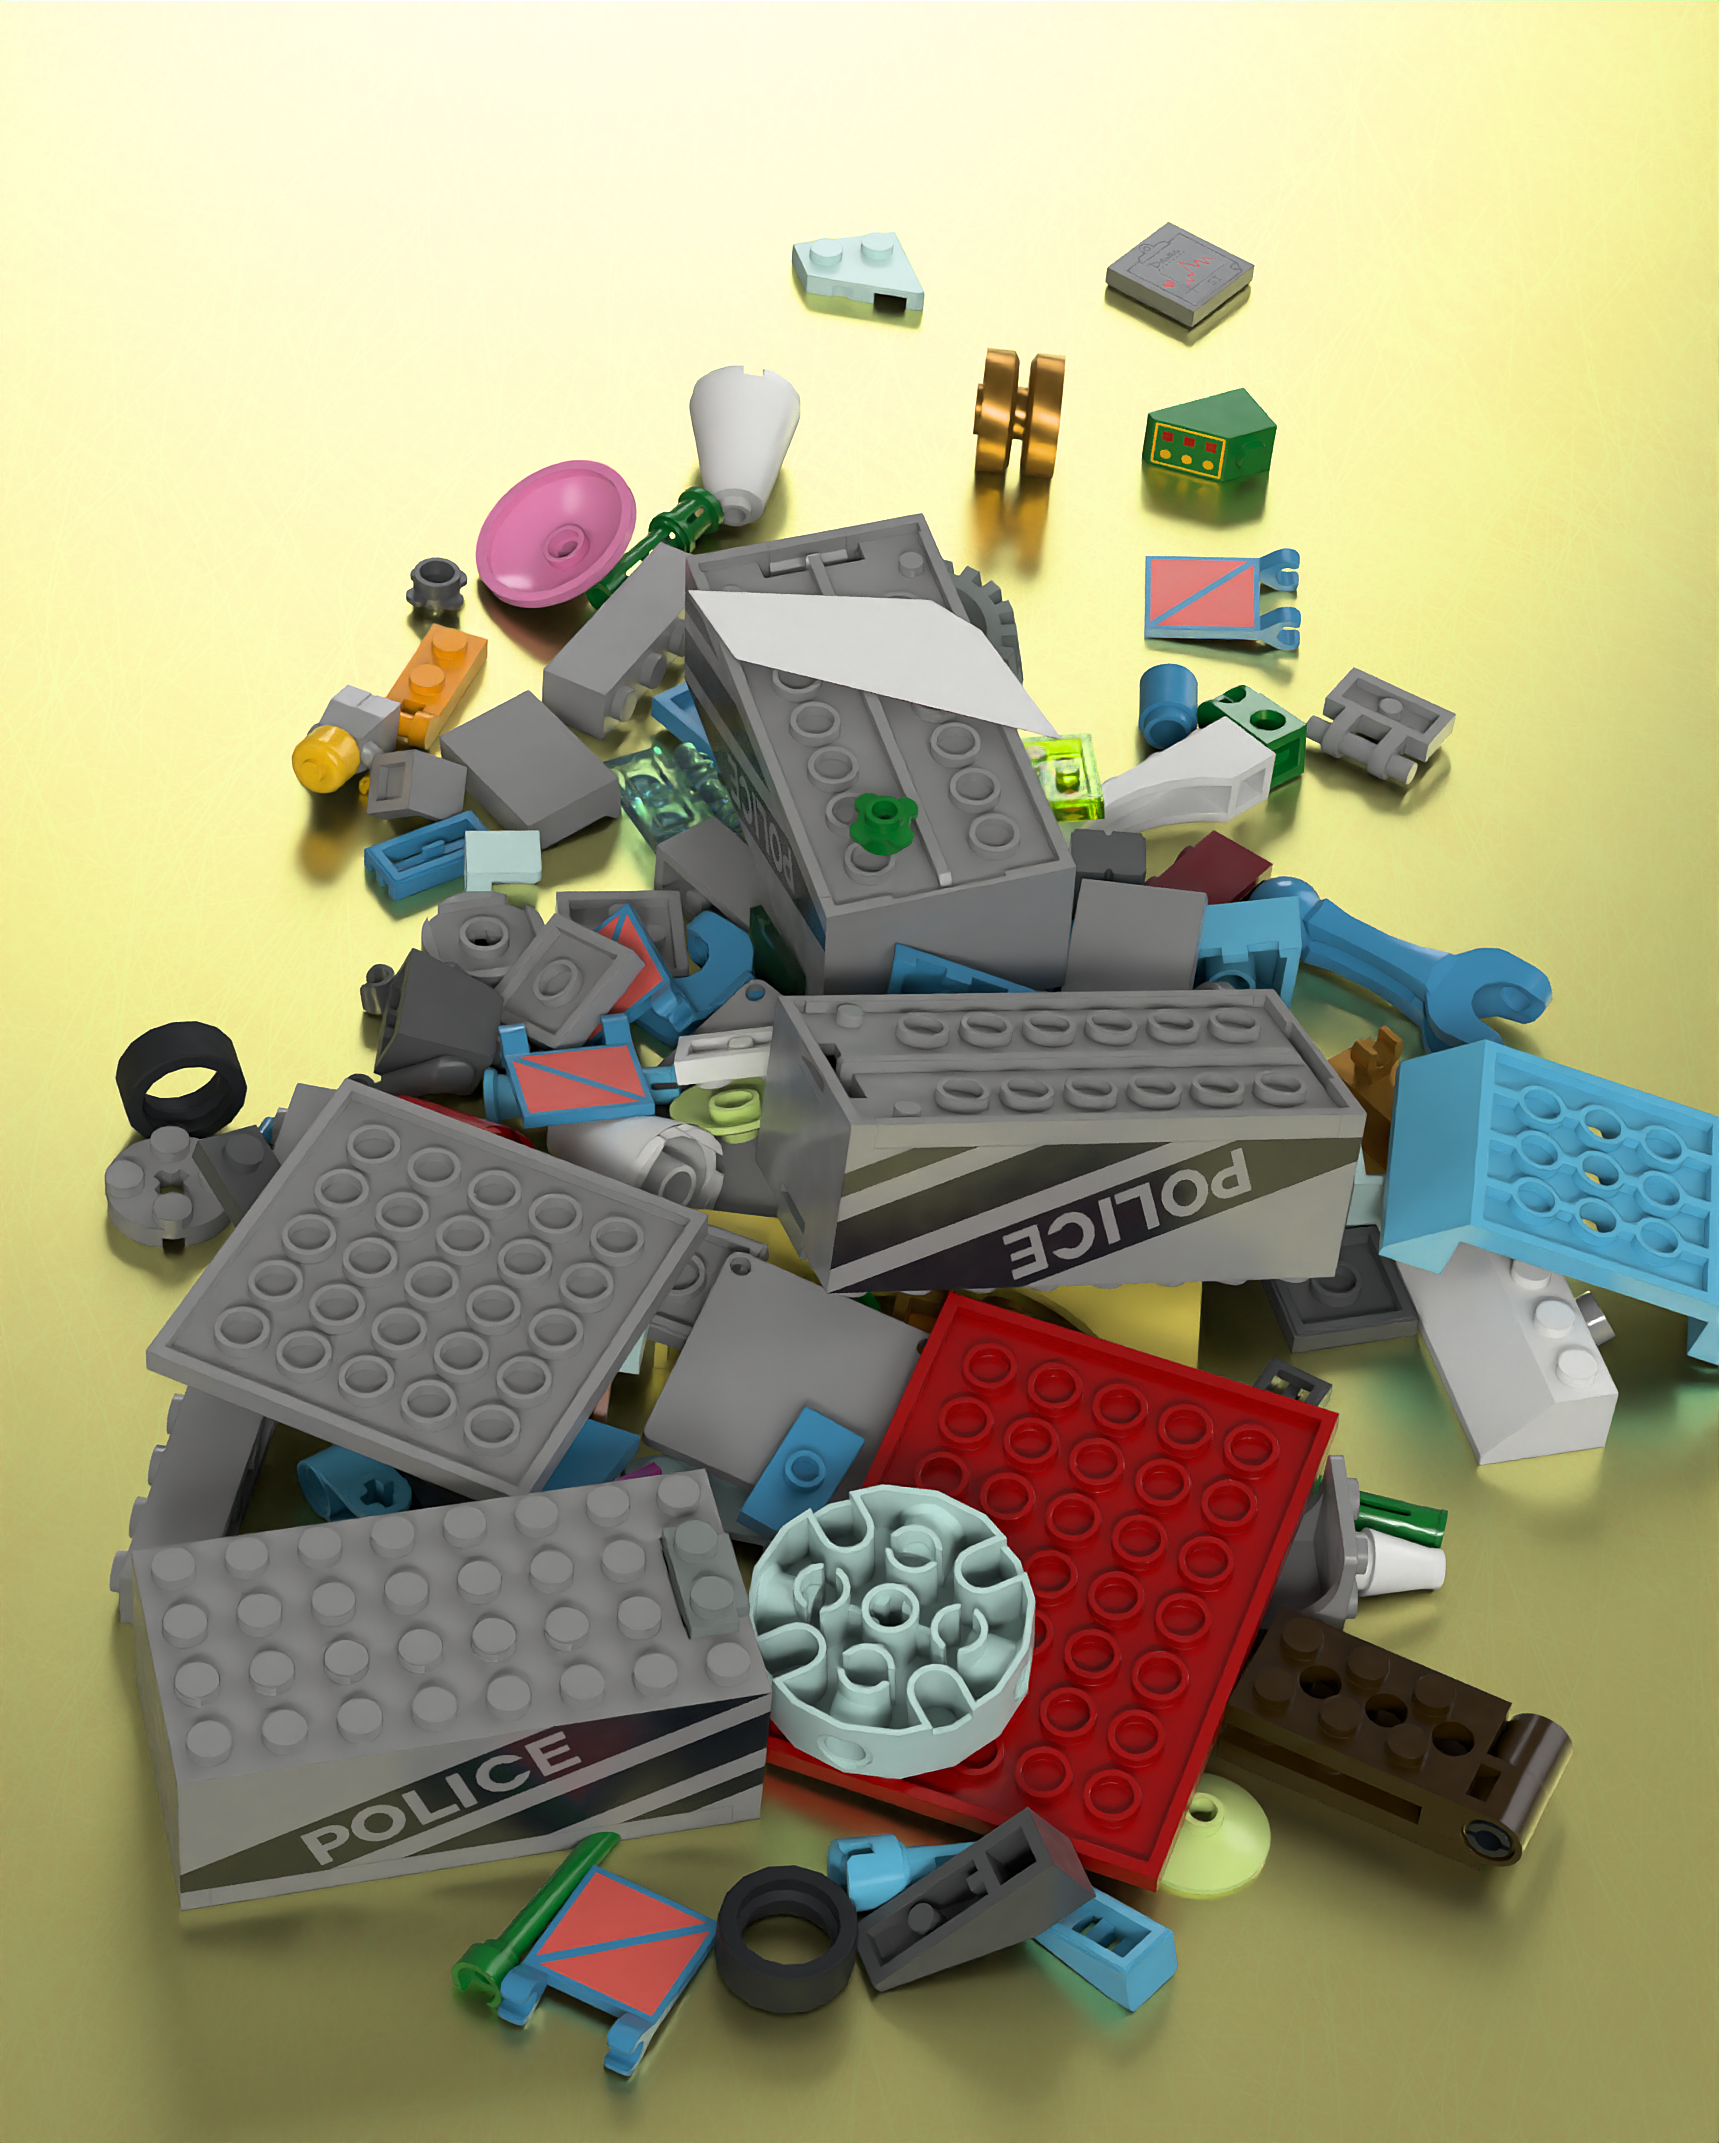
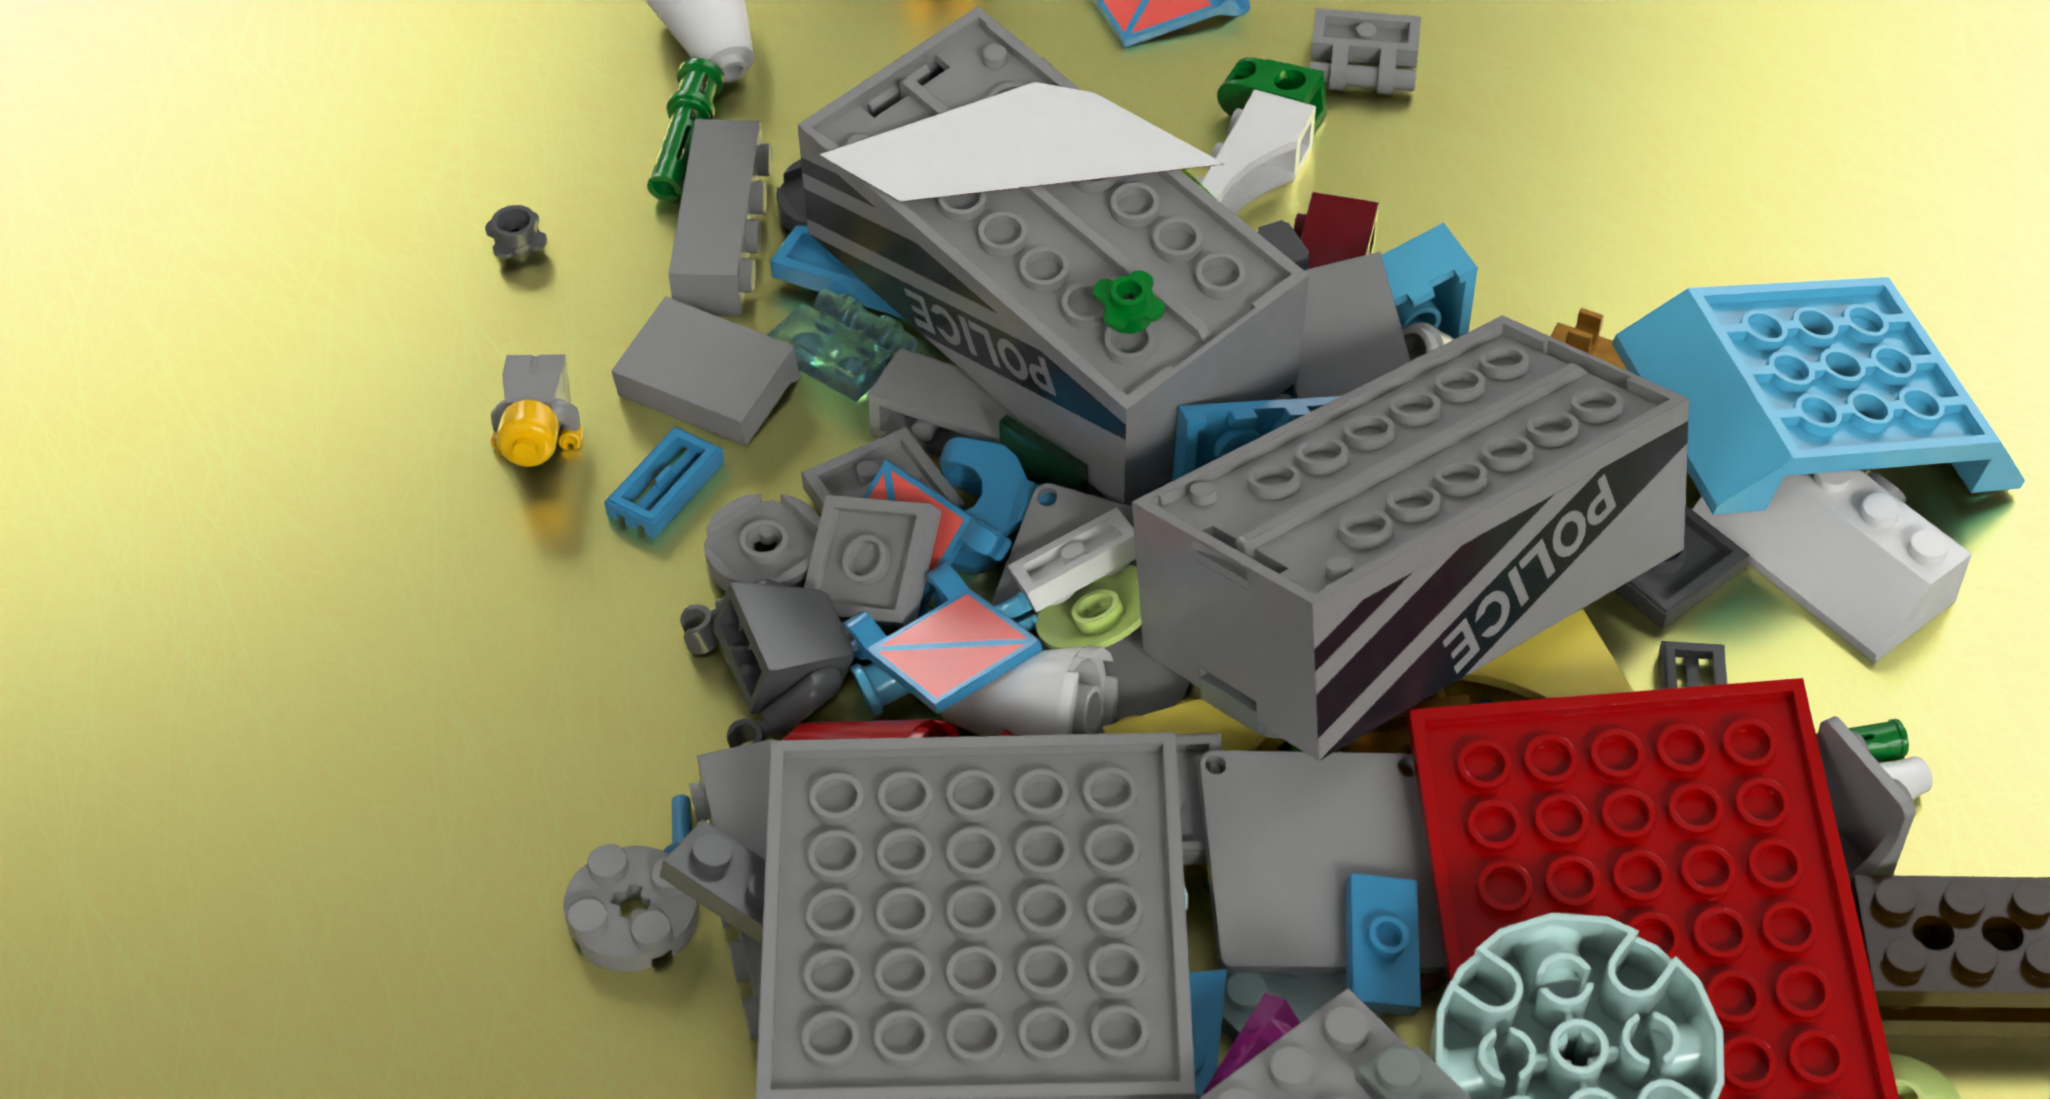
camera: 20 degrees left, 5 degrees up
black tyre [115,1021,247,1139] -> none
light grey panel [366,749,468,822] -> none
light orange plate [385,623,488,750] -> none
light aqua panel [464,830,542,892] -> none
bright pink dish [475,460,637,608] -> none
dark azure brick [1138,663,1198,750] -> none
dark azure piece [1248,876,1552,1055] -> none

